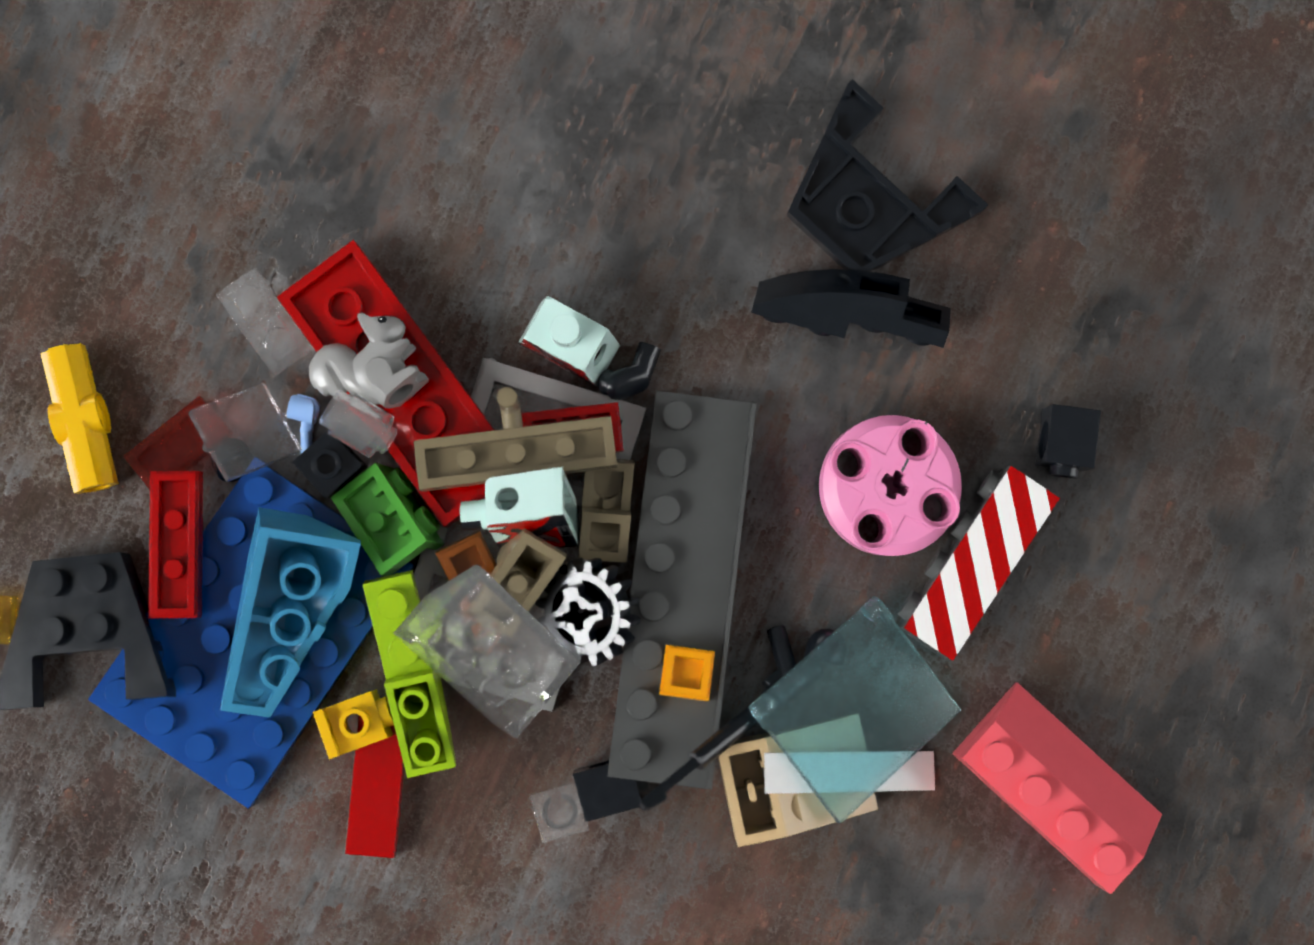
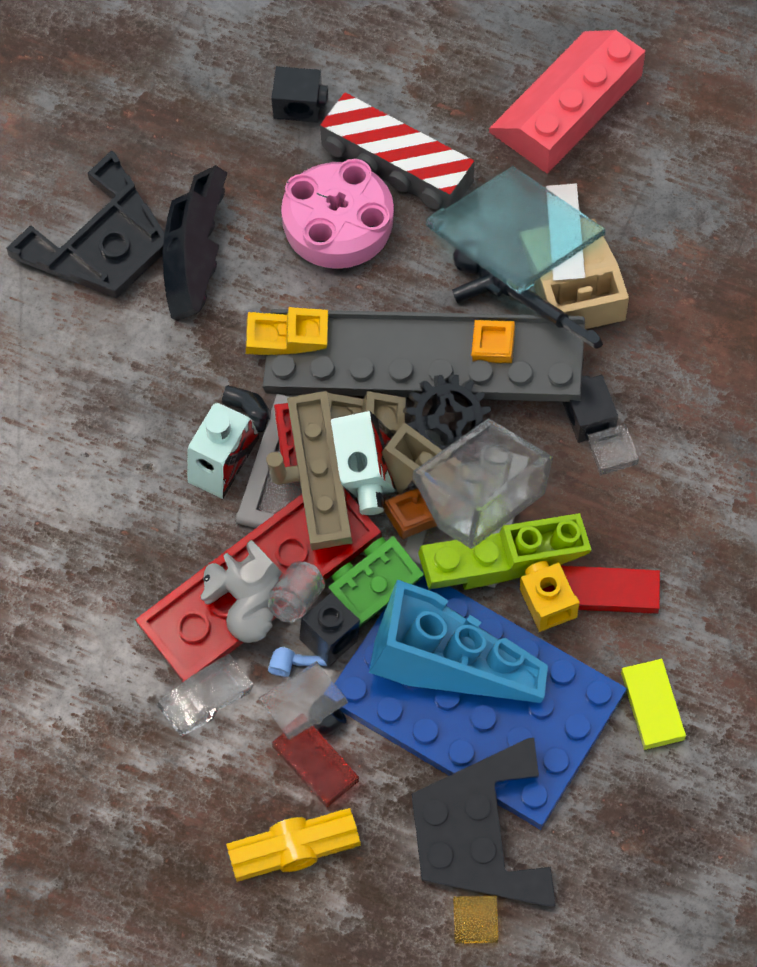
camera: 85 degrees left, 20 degrees down
red tile [148,471,203,618] -> none
none -> yellow slope [245,307,328,355]
none -> neon yellow tile [621,659,686,750]

